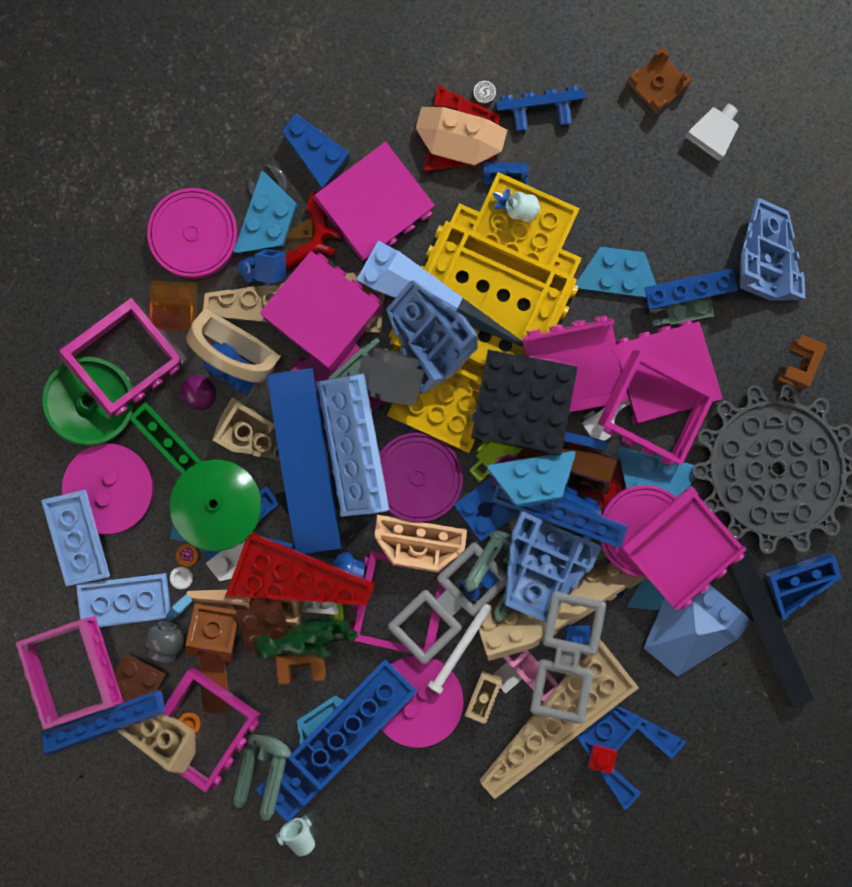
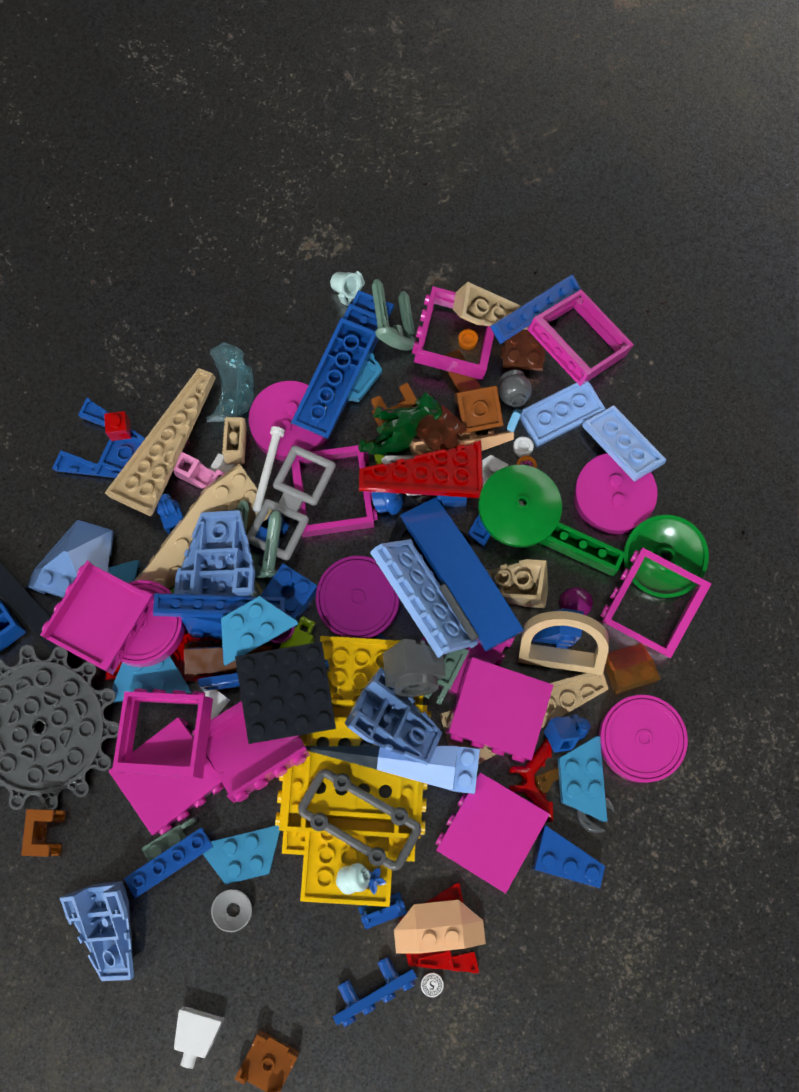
camera: 160 degrees right, 10 degrees down
light nougat wedge [374,515,467,572] -> none
light grey bar [530,592,606,724] -> none
none -> clear light blue windscreen [206,342,254,422]
none -> light grey piece [211,889,252,932]
none -> dark grey bar [298,769,421,871]
none -> dark grey bar [439,584,479,642]

